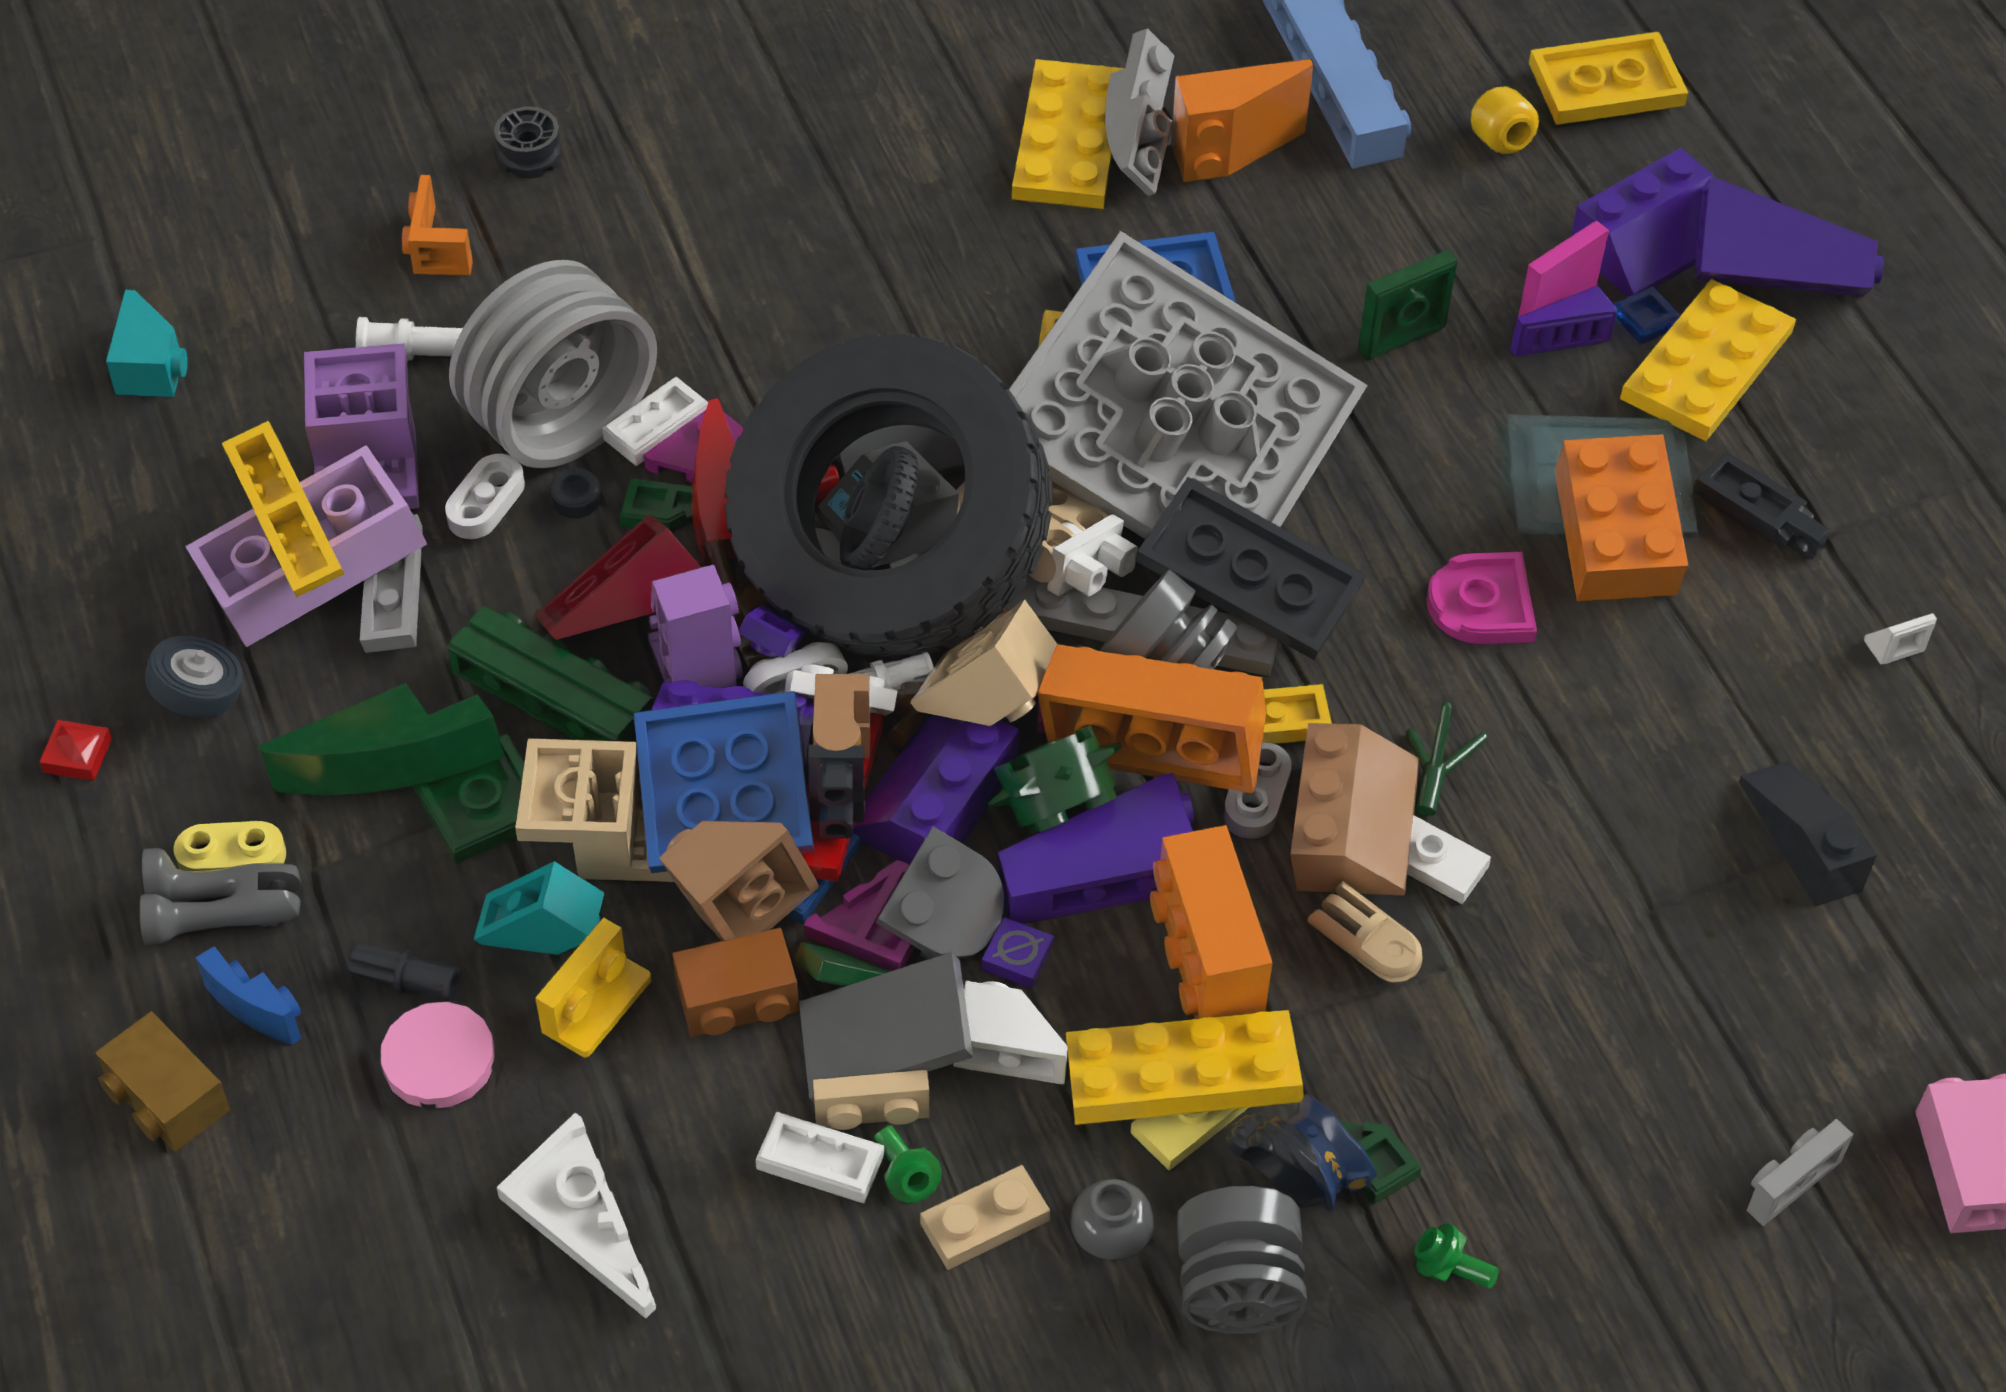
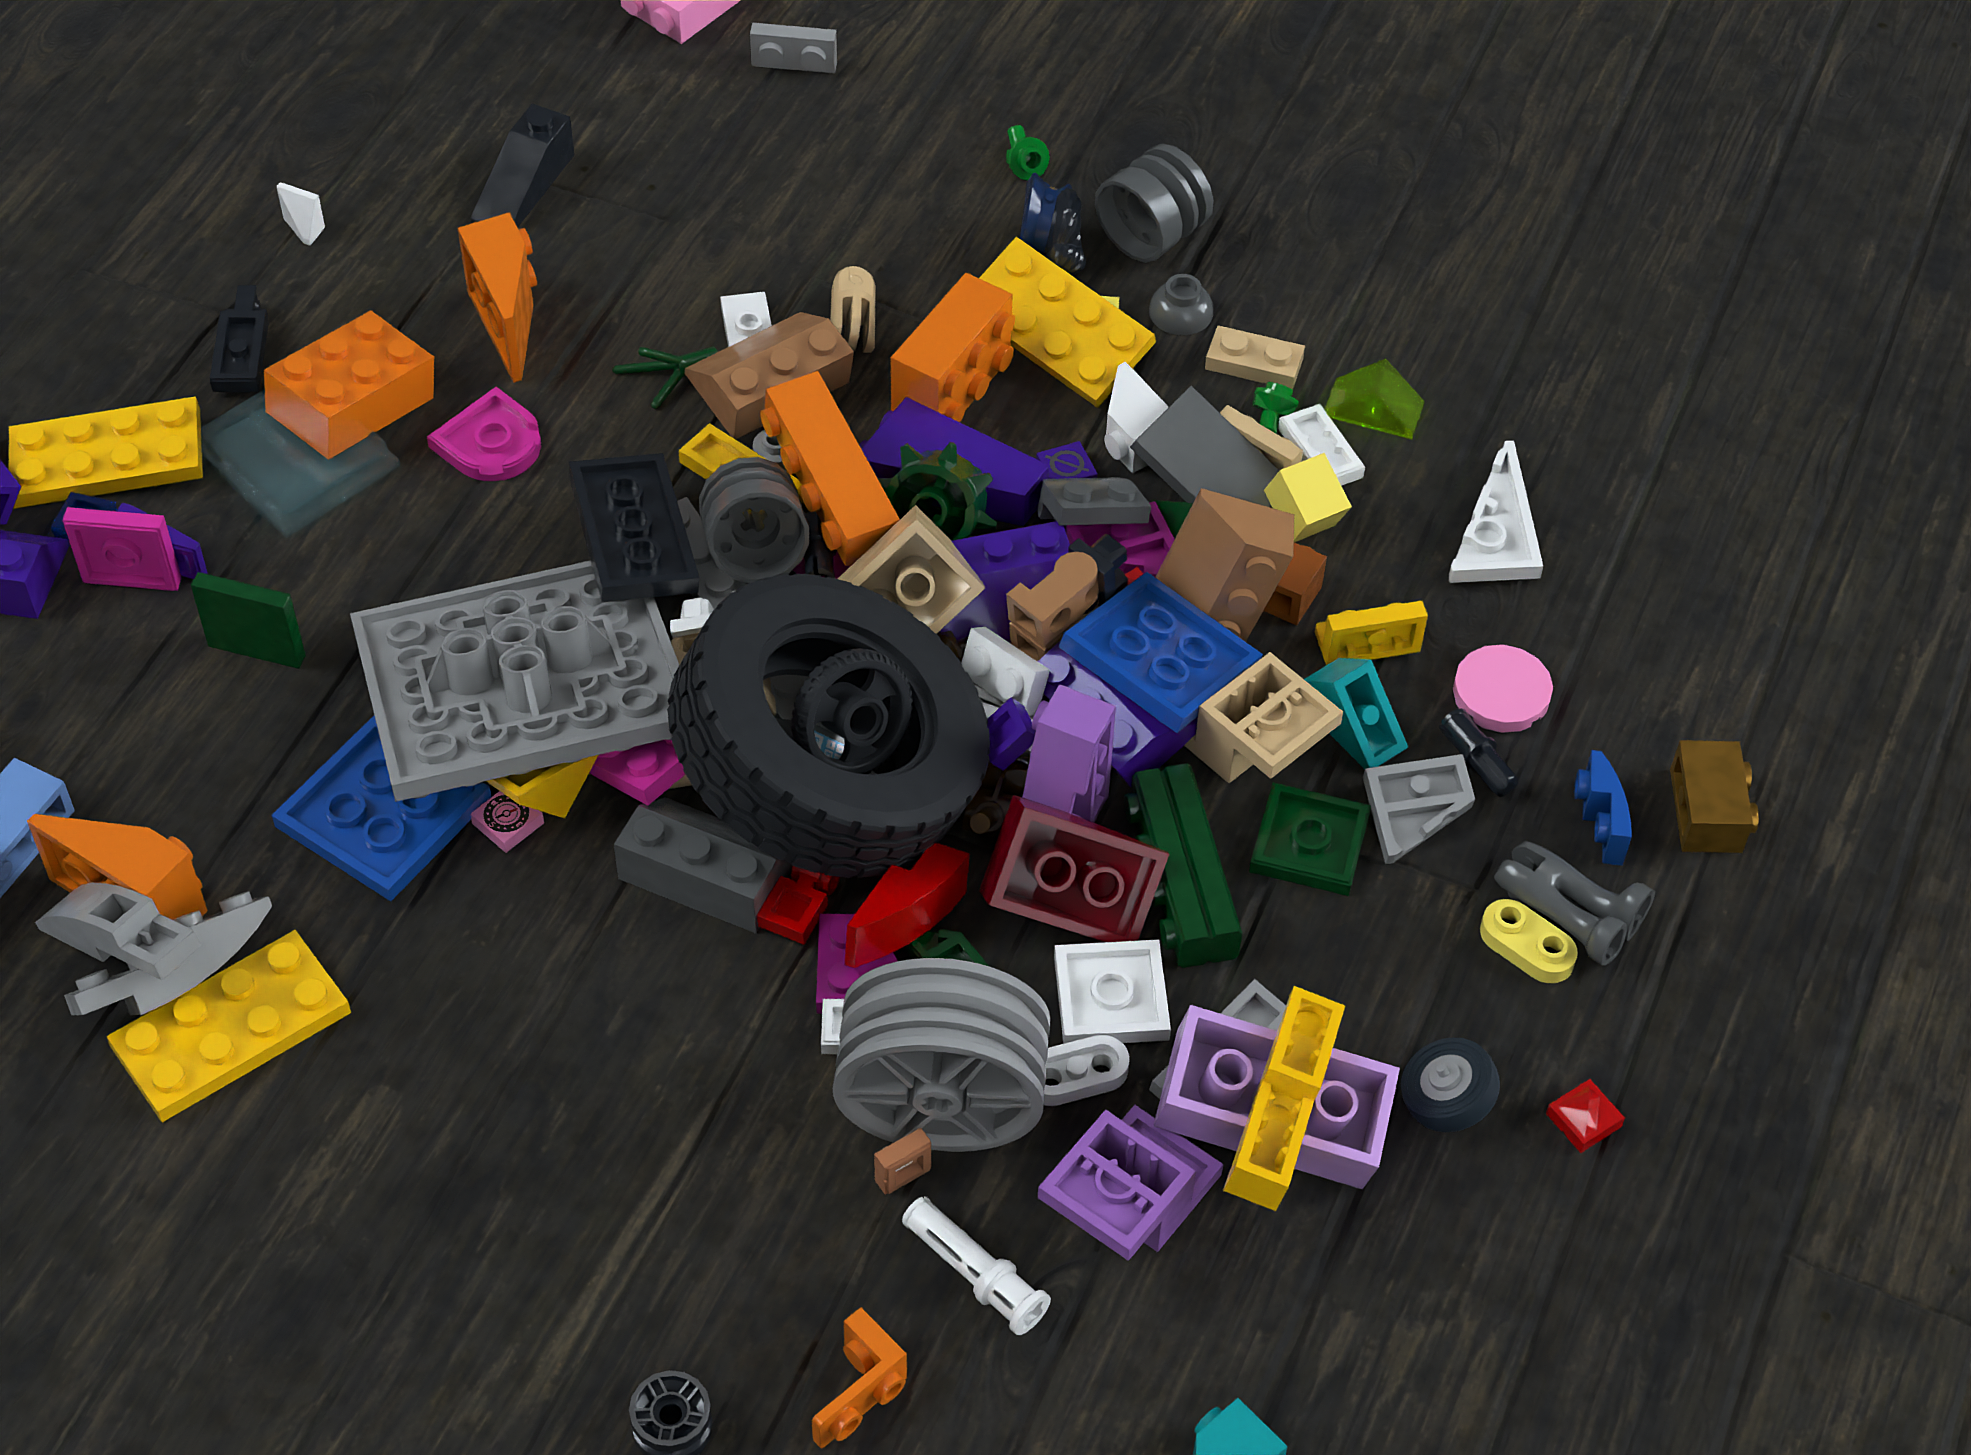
camera: 135 degrees left, 0 degrees up
dark green slope [258,683,505,795] -> none
dark green tile [1340,1121,1422,1205] -> none
none -> light grey slope [35,882,202,980]
none -> orange slope [458,212,537,383]
none -> white plate [1054,940,1171,1044]
none -> light yellow piece [1264,453,1352,542]
none -> clear neon green slope [1324,358,1424,439]
none -> light grey wing [1363,754,1475,864]

